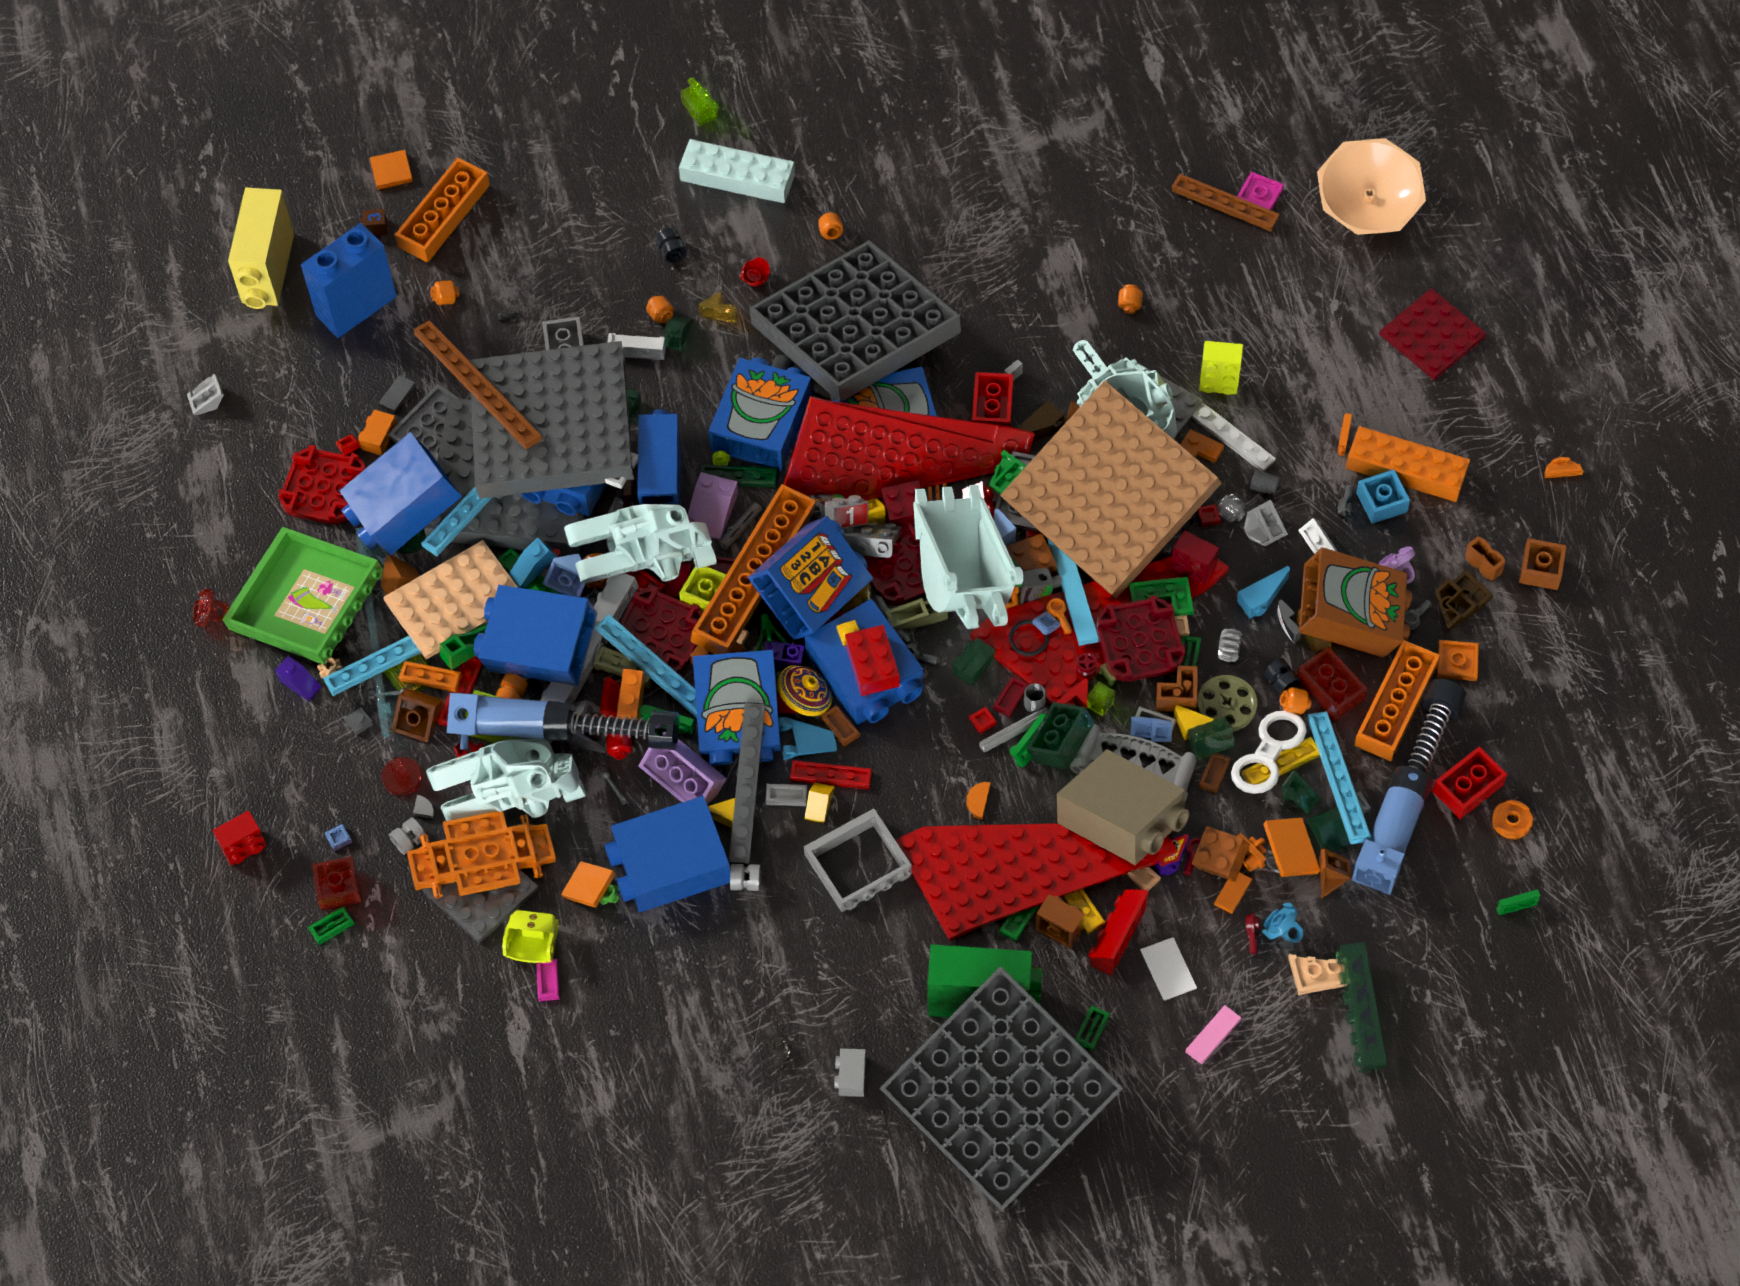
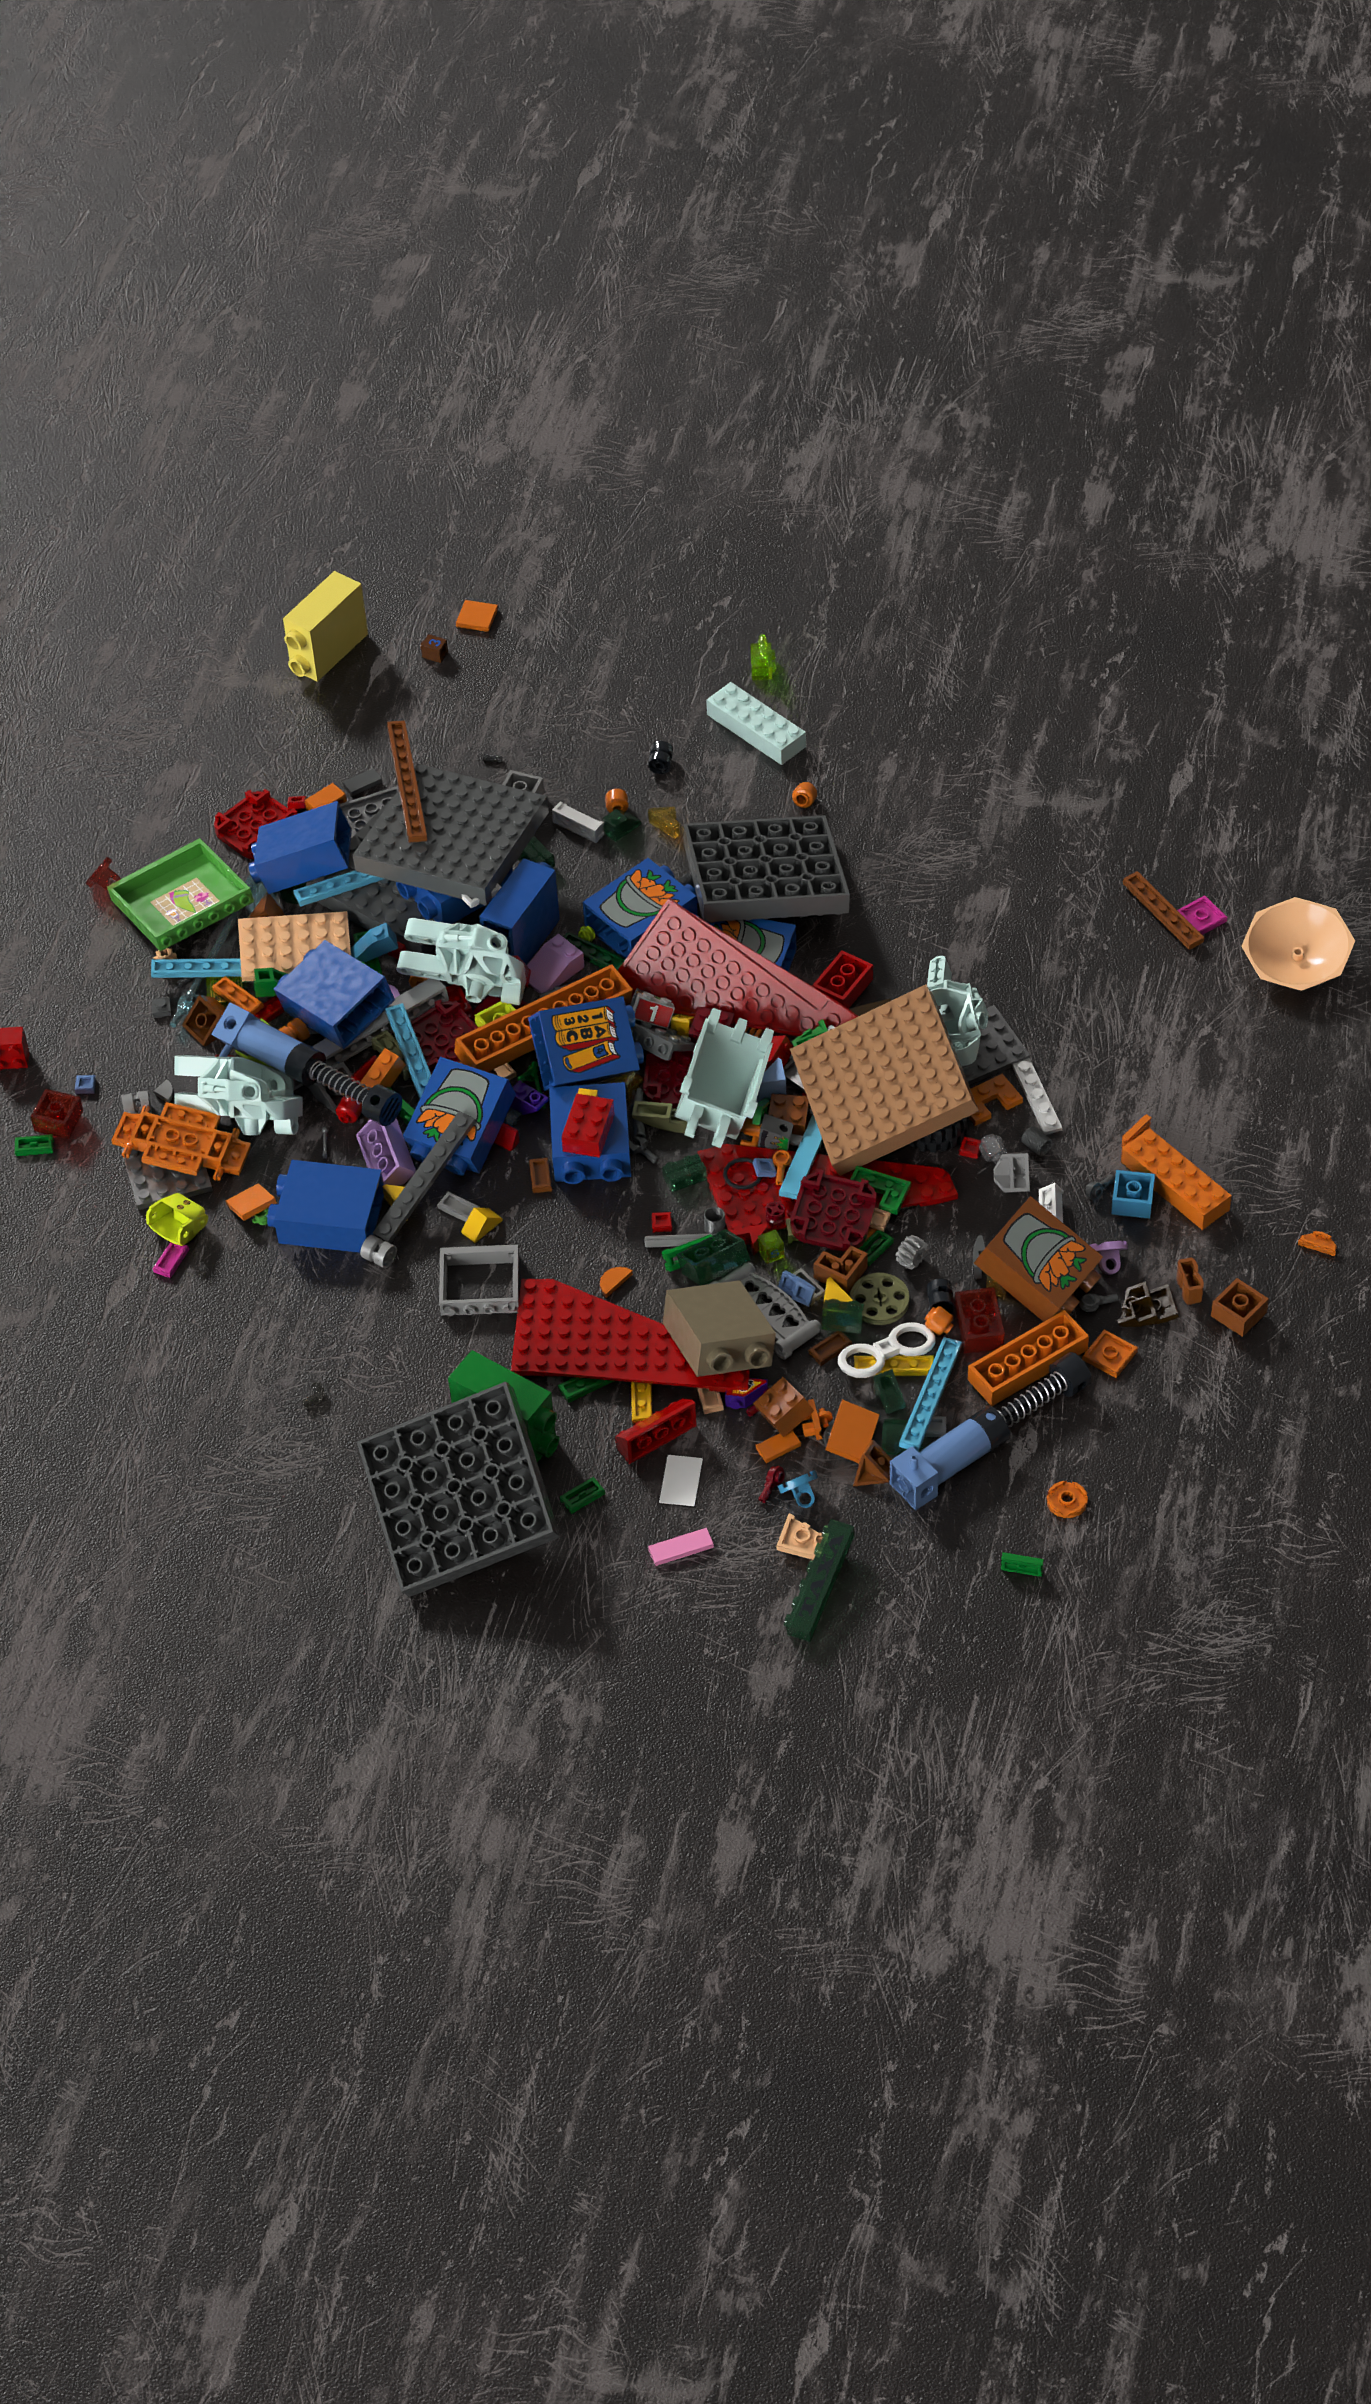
camera: 30 degrees right, 10 degrees down
light grey slope [187,374,224,415] -> none
dark purple slope [275,656,322,702] -> none
blue brick [301,223,397,338] -> none
clear red tile [381,757,422,795] -> none
orange brick [395,157,490,263] -> none
orange head [431,280,459,305] -> none
light blue slope [543,554,586,597] -> none
red hair [739,257,770,287] -> none
dish [777,665,832,716] -> none
dark azure flag [779,717,837,760] -> none
red tile [790,760,872,790] -> none
light grey brick [834,1049,866,1097] -> none
dark red tile [993,676,1029,718] -> none
light grey tile [1004,360,1022,381] -> none
dark orange brick [1036,894,1085,949] -> none
orange head [1118,285,1143,314] -> none
dark red brick [1171,531,1219,585] -> none
neon yellow brick [1199,341,1243,395] -> none
dark azure slope [1237,566,1290,619] -> none
dark red plate [1379,288,1486,380] -> none
red brick [1432,747,1507,819] -> none

